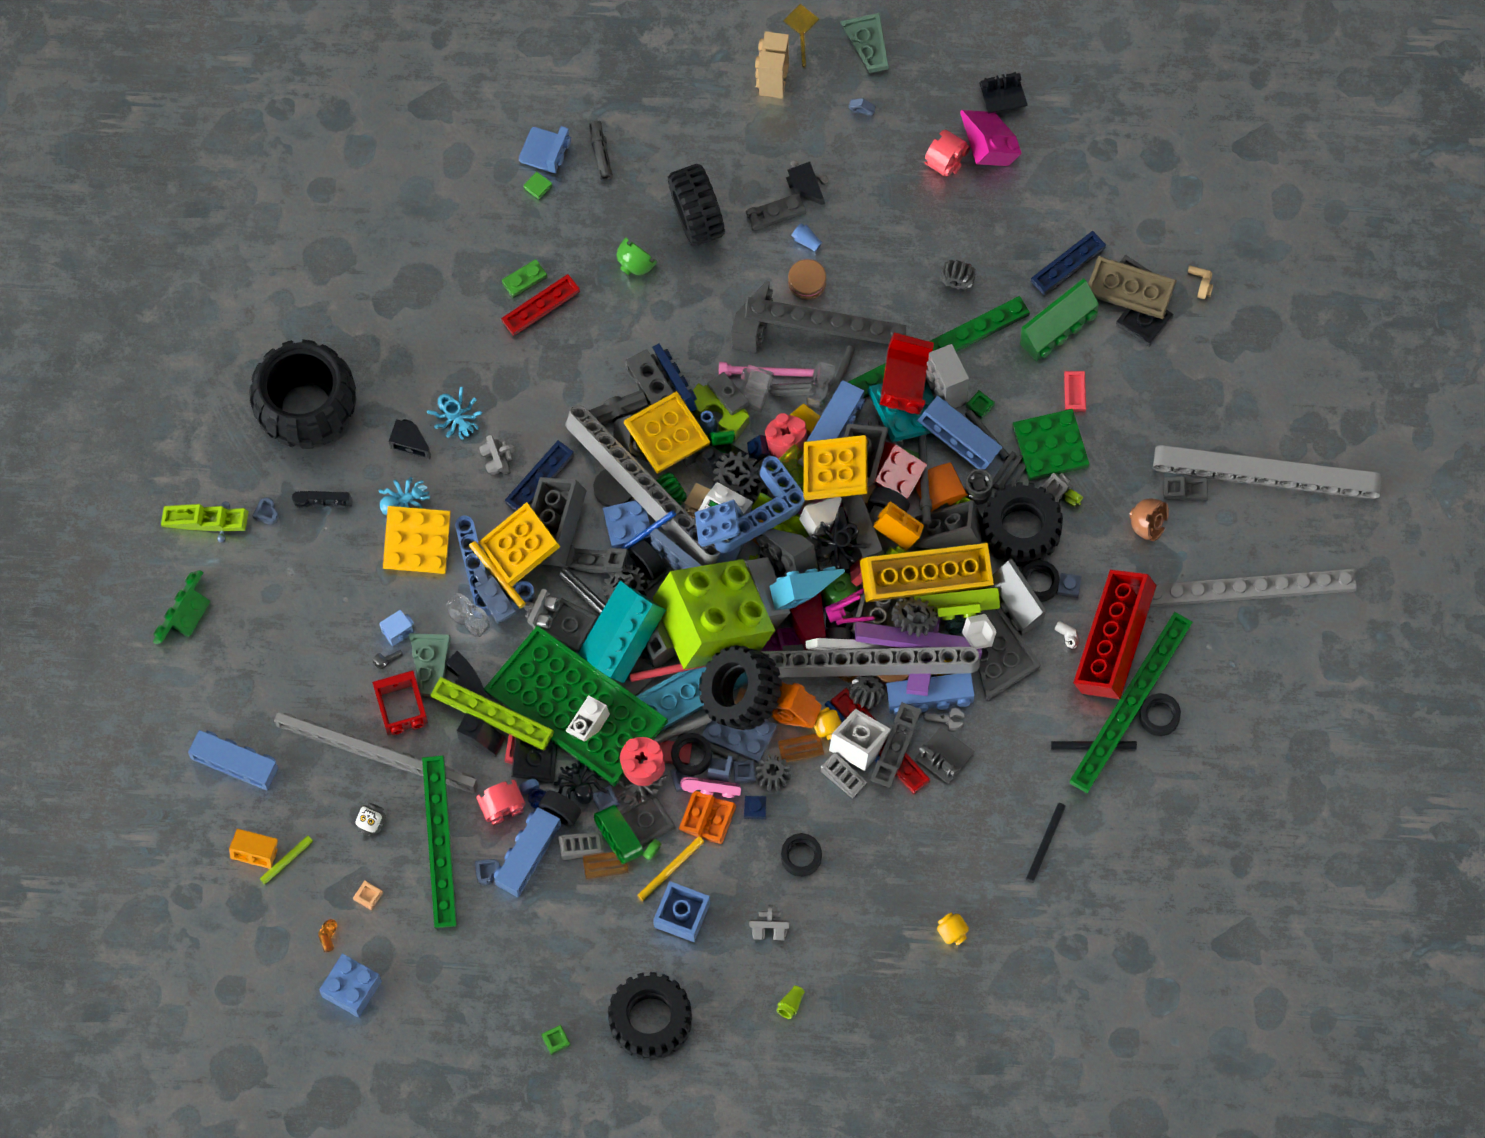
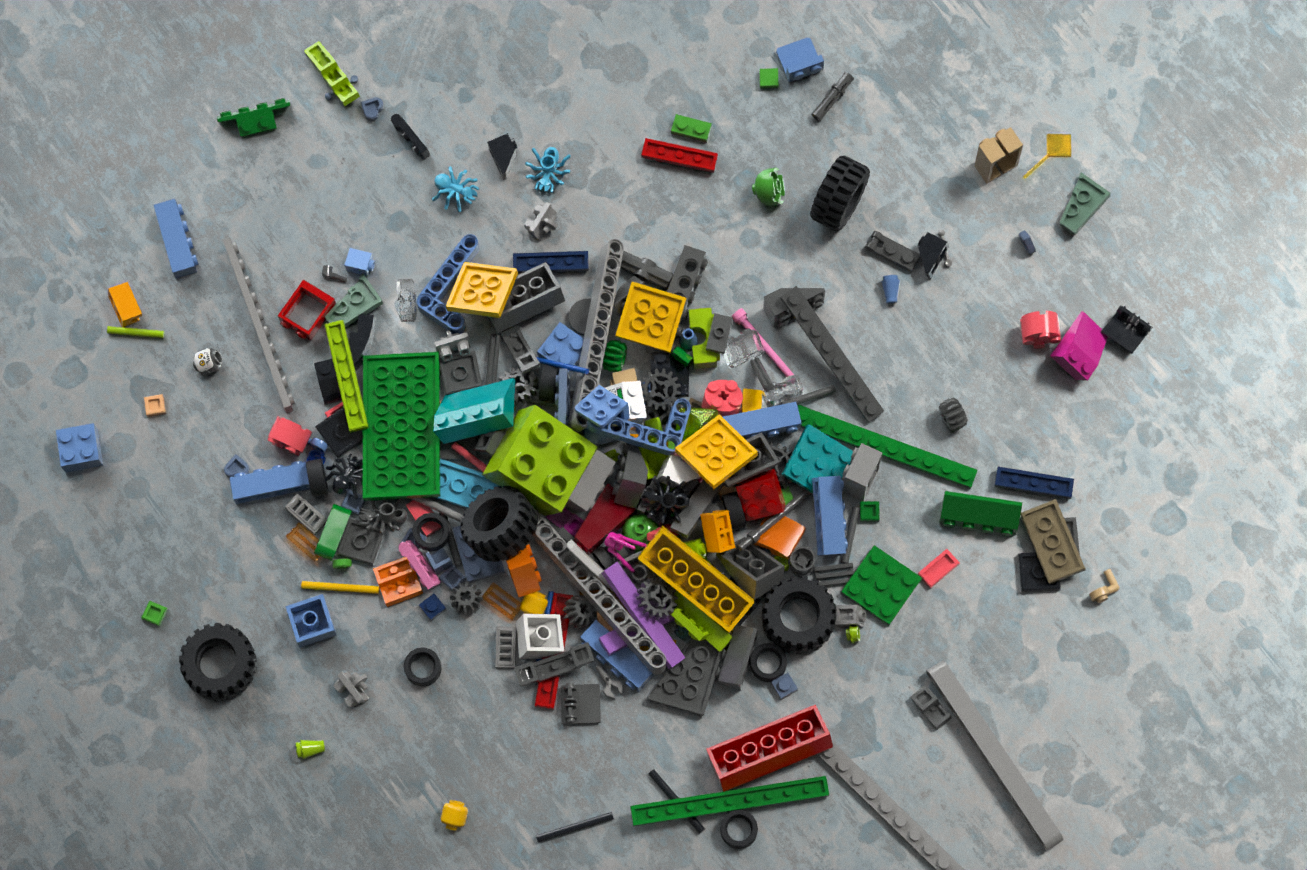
camera: 50 degrees right, 5 degrees up
black tyre [249,339,357,449] -> none
clear orange arm [318,919,338,952] -> none
yellow plate [383,506,451,574] -> none
green plate [422,755,457,929] -> none
yellow bar [469,541,526,609] -> none
sand blue hinge [474,567,516,624] -> none
white slope [566,695,610,742] -> none
coral brick [620,737,665,786] -> none
dark blue plate [652,343,697,412] -> none
dark blue plate [747,435,769,461] -> none
medium azure slope [770,567,845,610] -> none
medium nougat head [788,259,826,300] -> none
red panel [880,332,934,414] -> none
white panel [962,614,996,649] -> none
white arm [1054,621,1079,648] -> none
nougat cylinder [1130,498,1169,541] -> none

